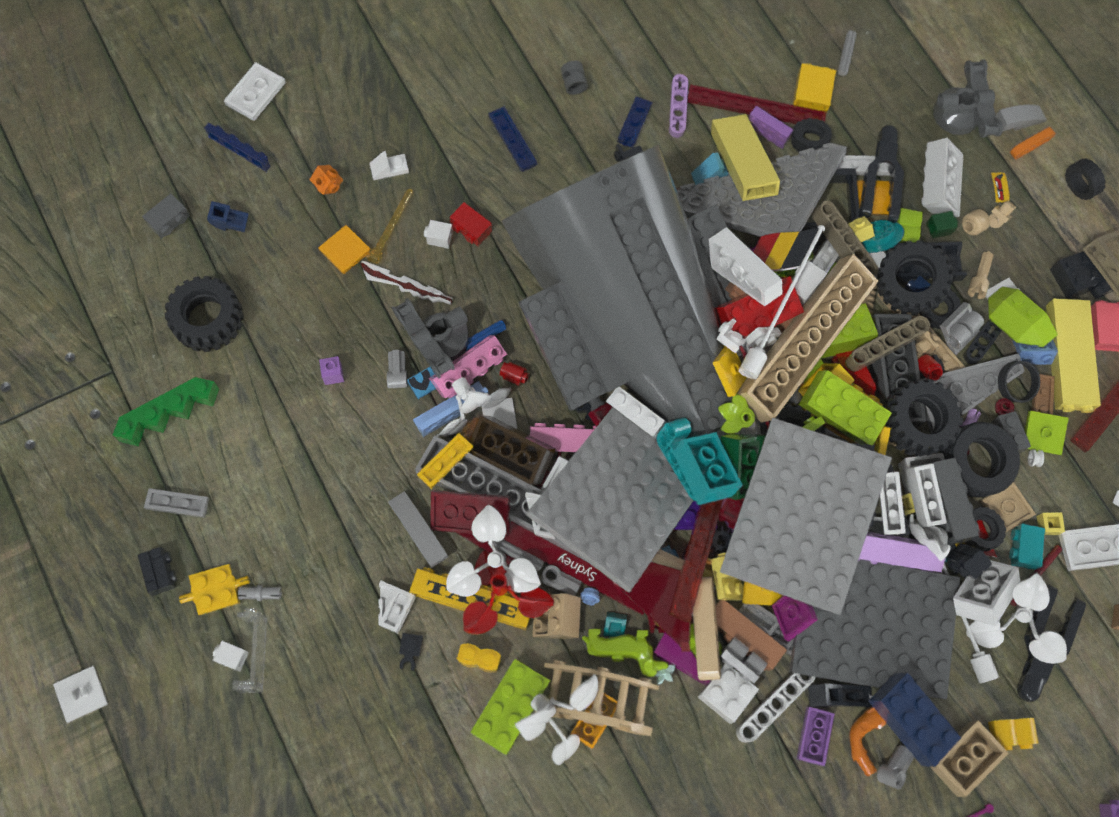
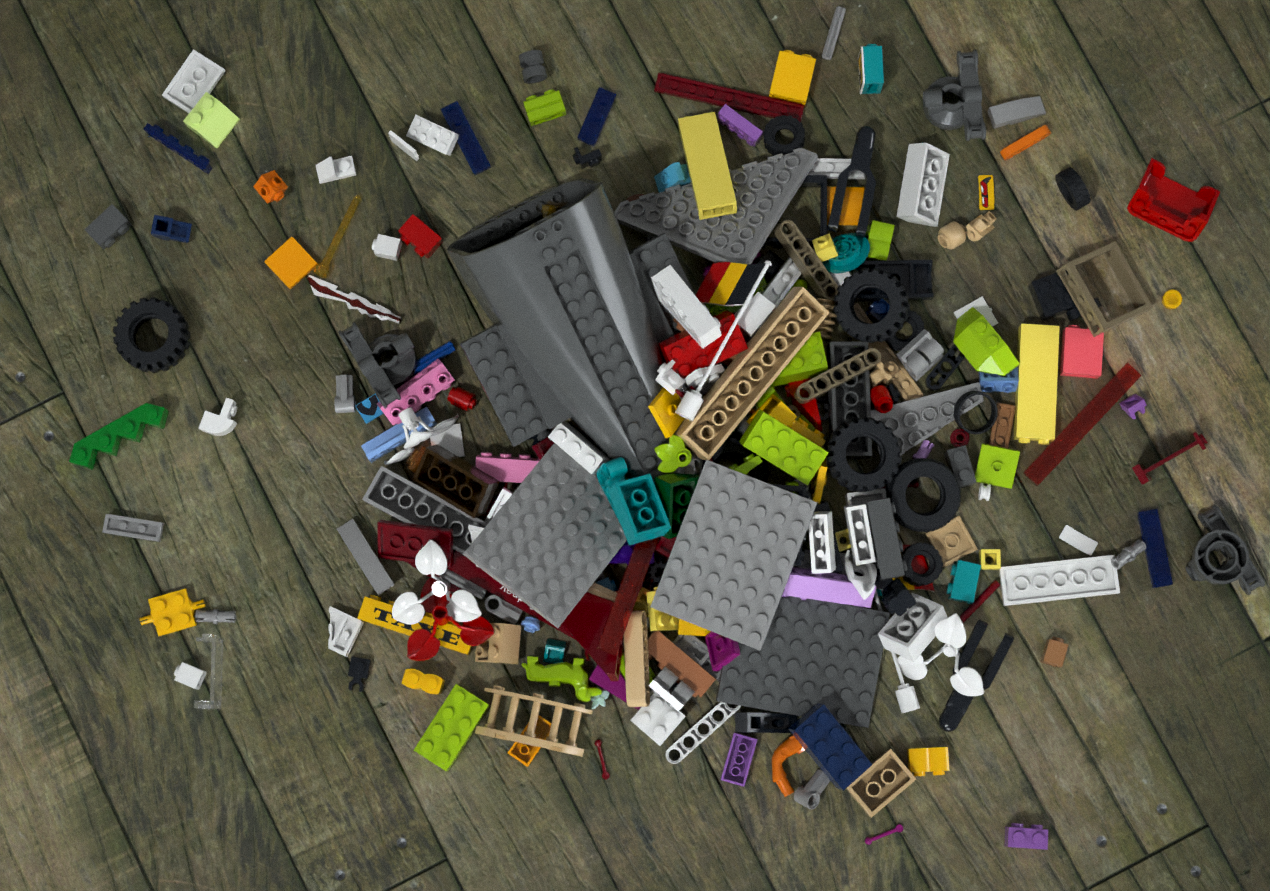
camera: 10 degrees right, 10 degrees up
white piece [53,666,108,723] -> none
black brick [138,547,178,596] -> none
medium lavender brick [319,356,344,385] -> none
yellow tile [417,433,473,489] -> none
white plant [515,674,598,765] -> none
lavender beam [669,74,688,138] -> none
dark green brick [926,211,958,239] -> none
tan piece [968,251,994,299] -> none
none -> yellowish green slope [183,92,240,148]
none -> white brick [199,398,238,436]
none -> white piece [388,130,419,161]
none -> white piece [406,114,459,156]
none -> lime brick [523,89,566,126]
none -> dark red hinge [594,739,610,780]
none -> teal piece [858,44,884,94]

